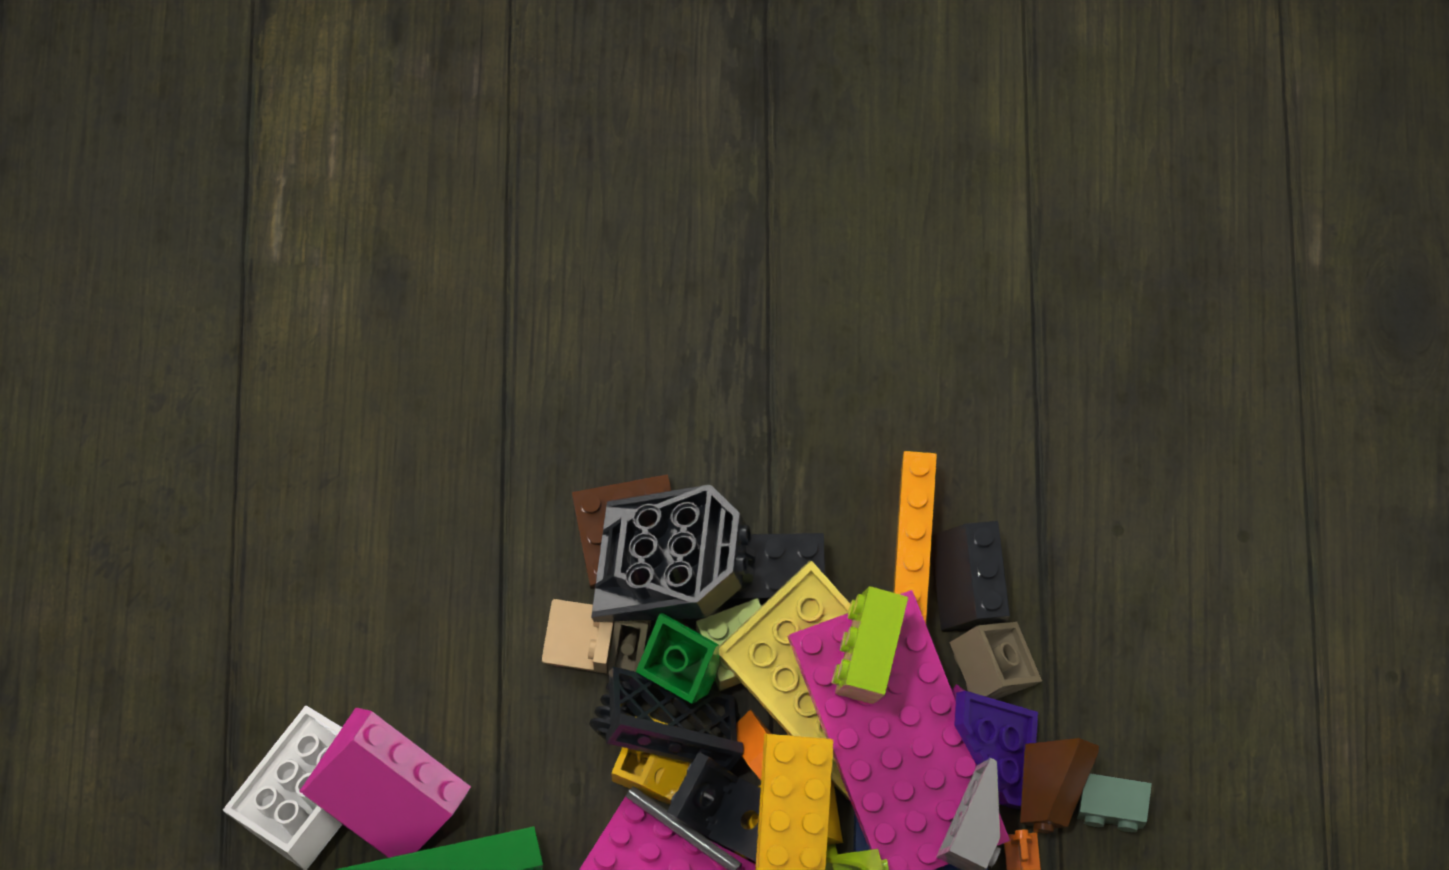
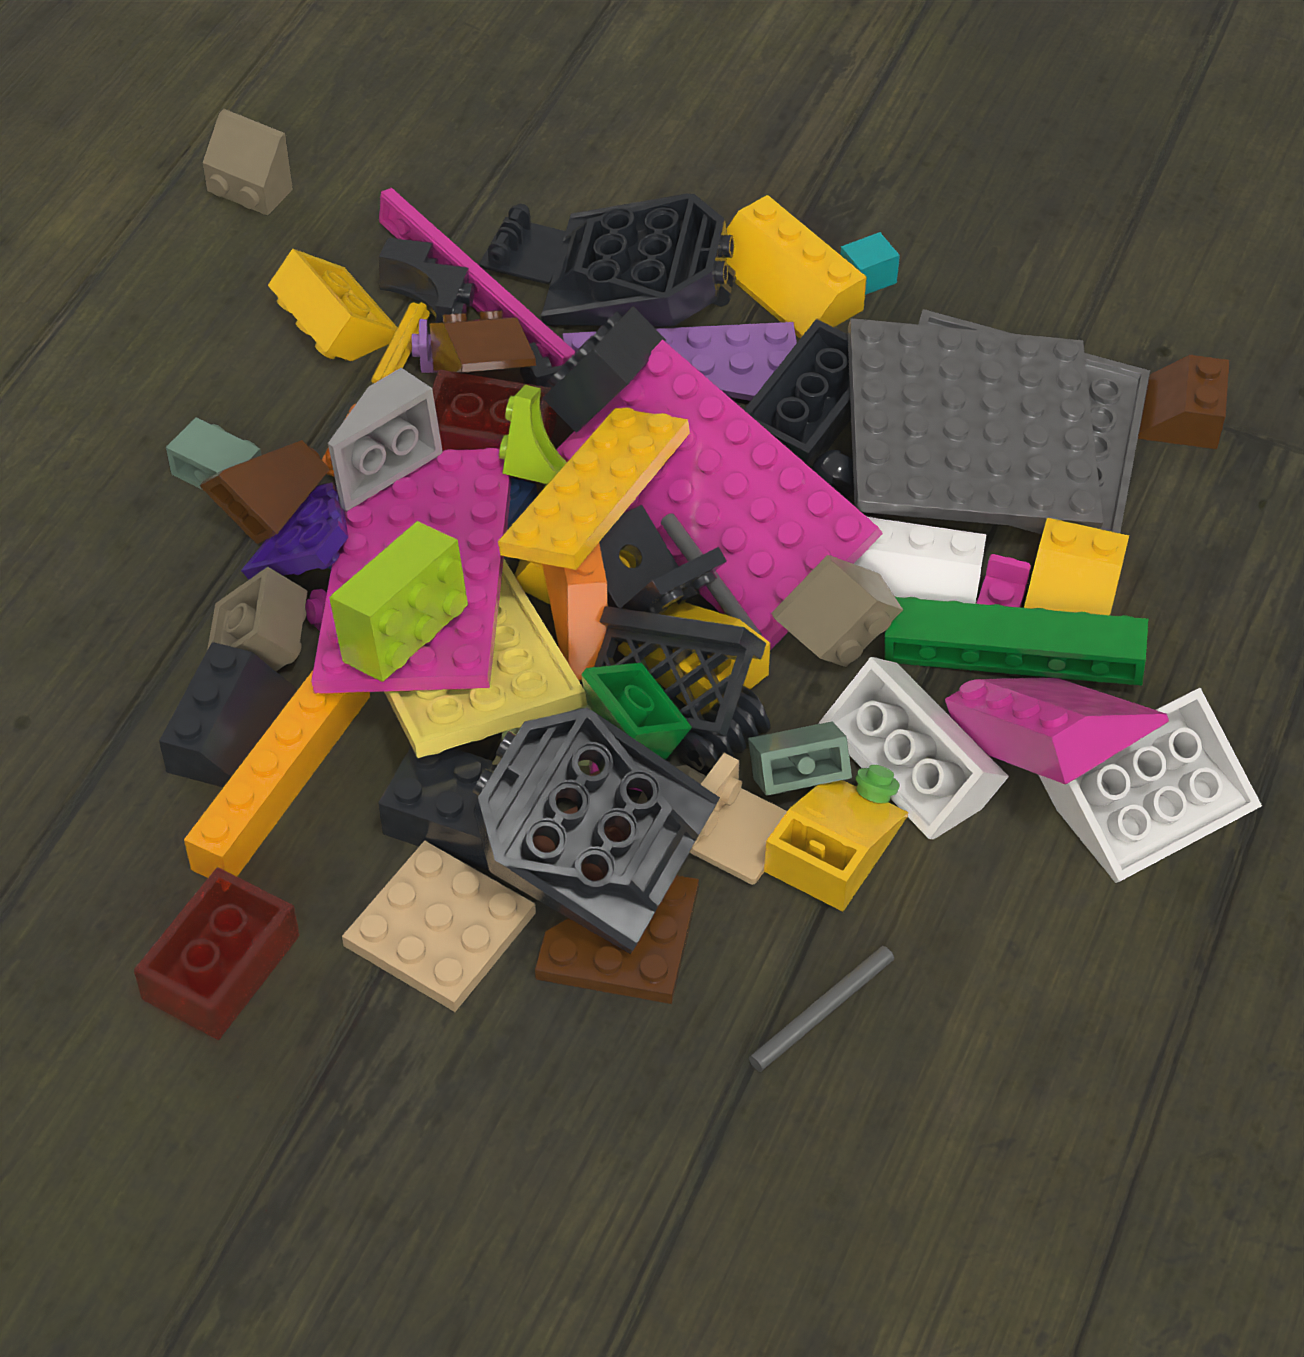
camera: 155 degrees left, 20 degrees down
none -> clear red brick [134,867,300,1040]
none -> tan plate [342,841,536,1012]
none -> sand green brick [748,721,852,795]
none -> dark grey bar [749,946,894,1072]
none -> yellow slope [764,780,909,912]
none -> dark tan slope [771,555,903,667]
none -> white slope [819,657,1009,840]
none -> bright green plate [856,765,900,803]

